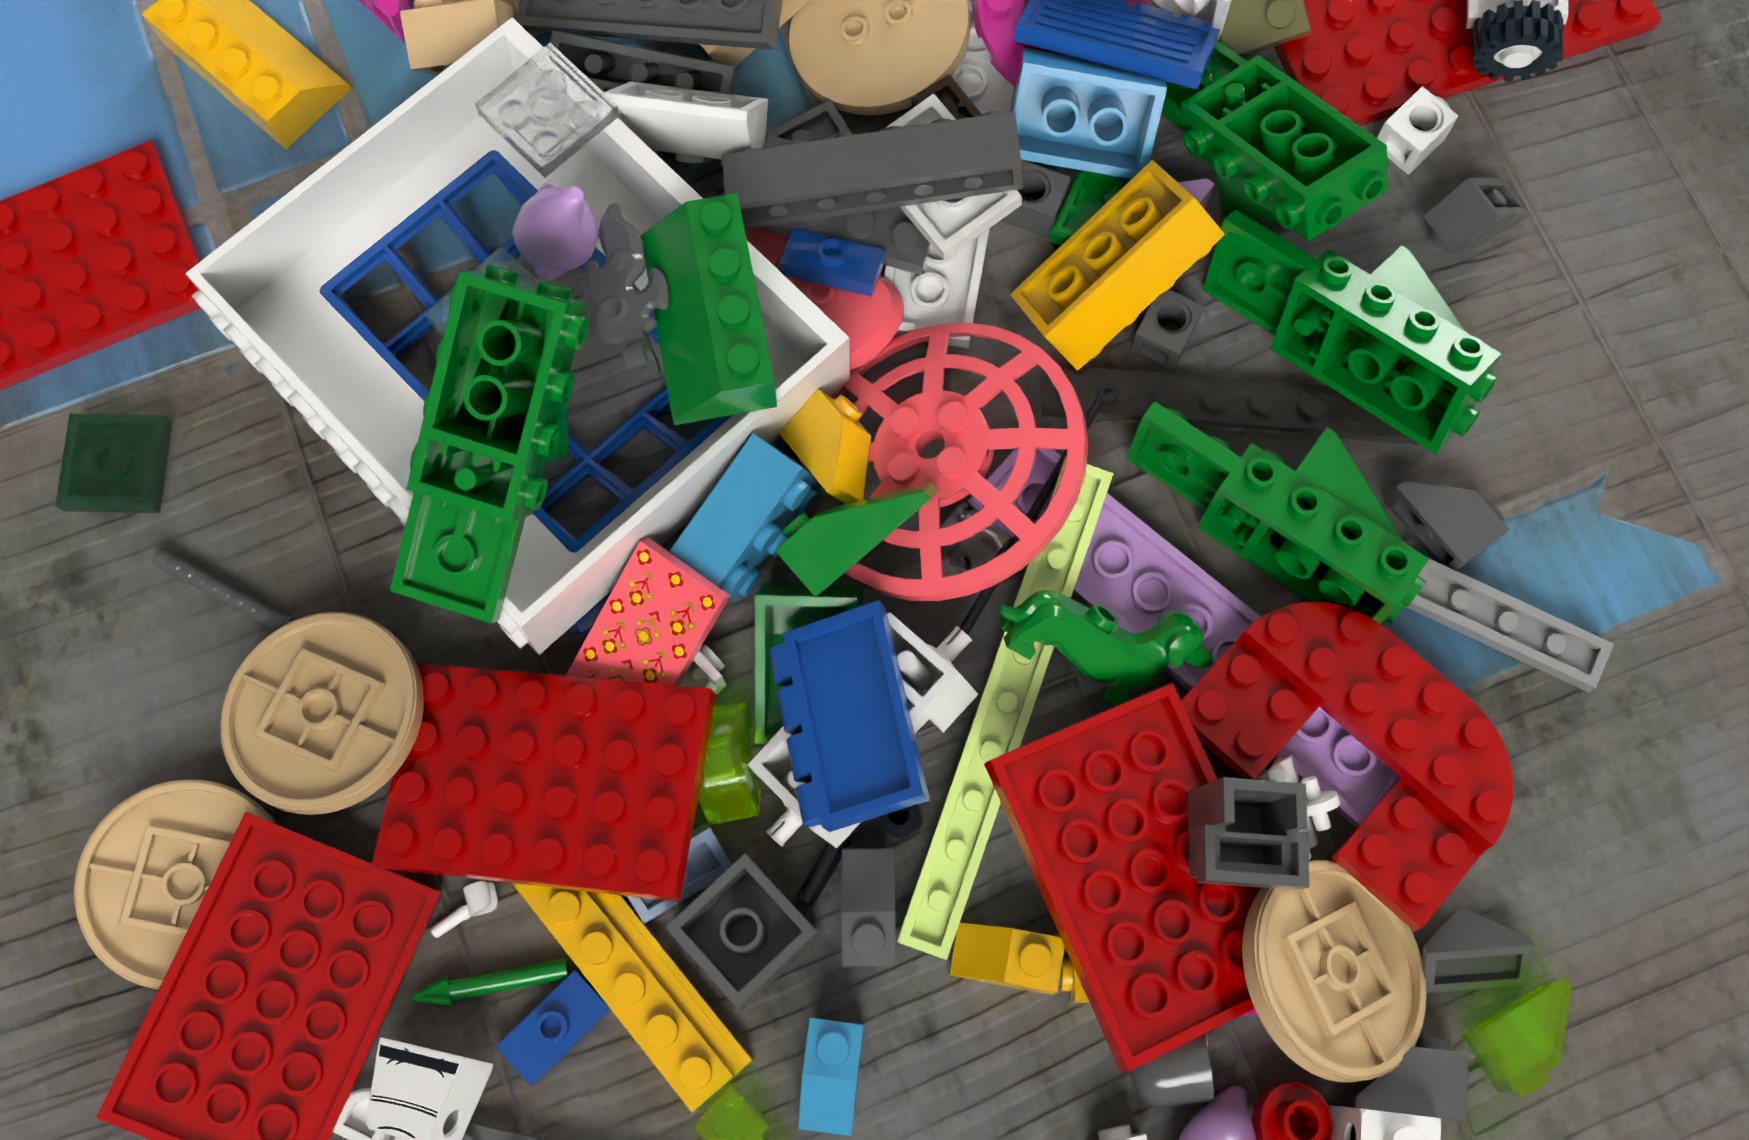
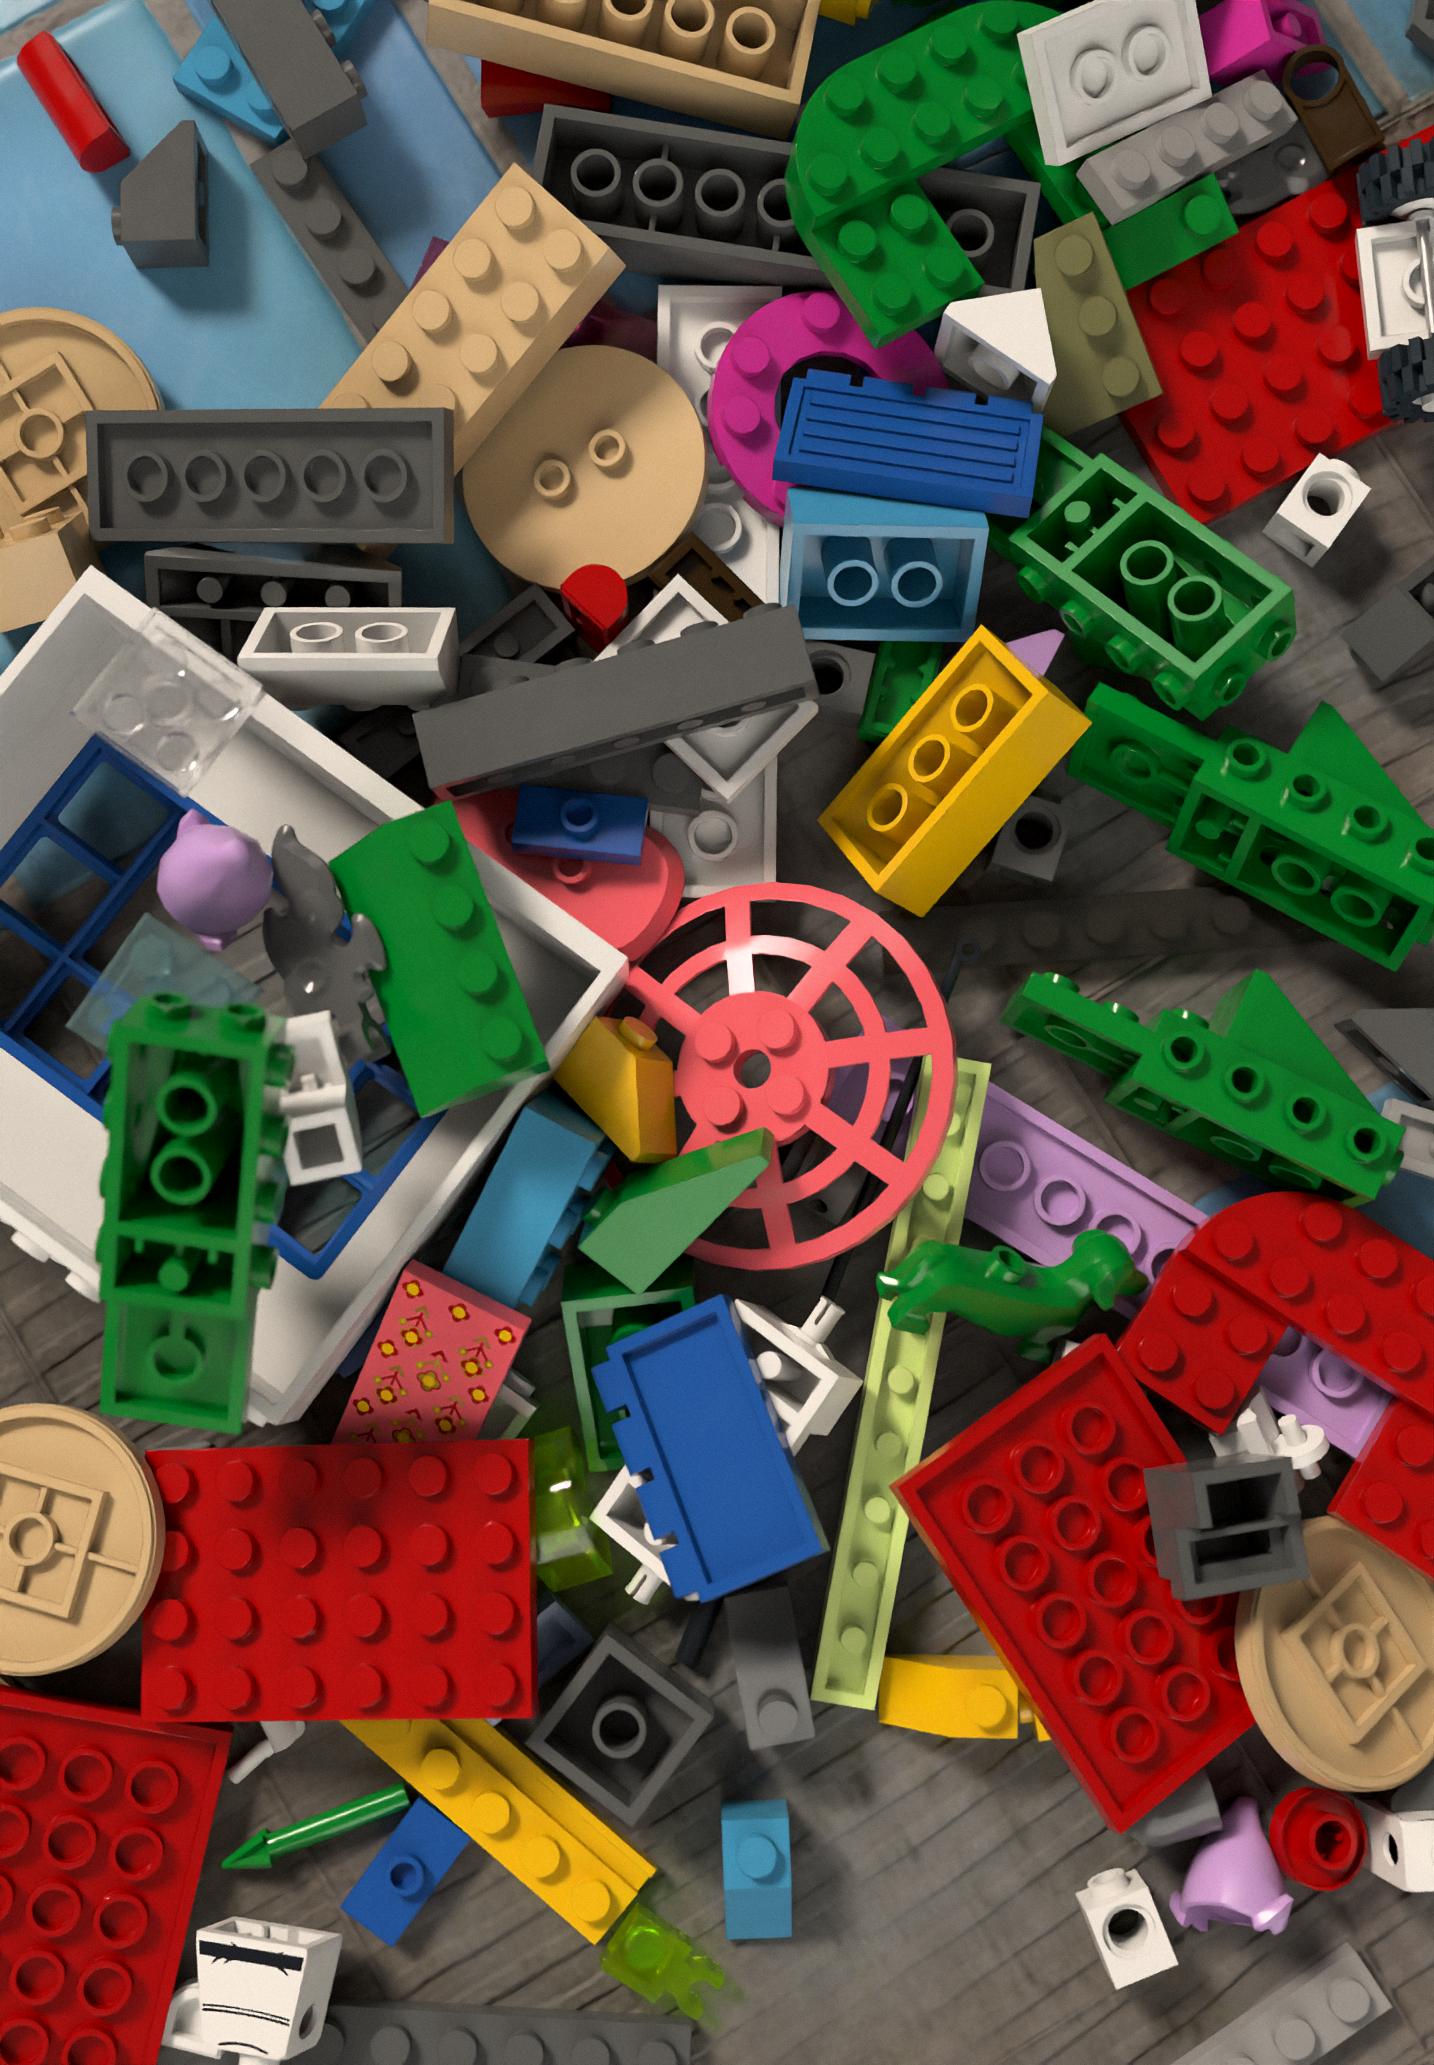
camera: 15 degrees left, 10 degrees up
none -> white brick [279,1010,362,1186]
none -> red brick [560,564,631,654]

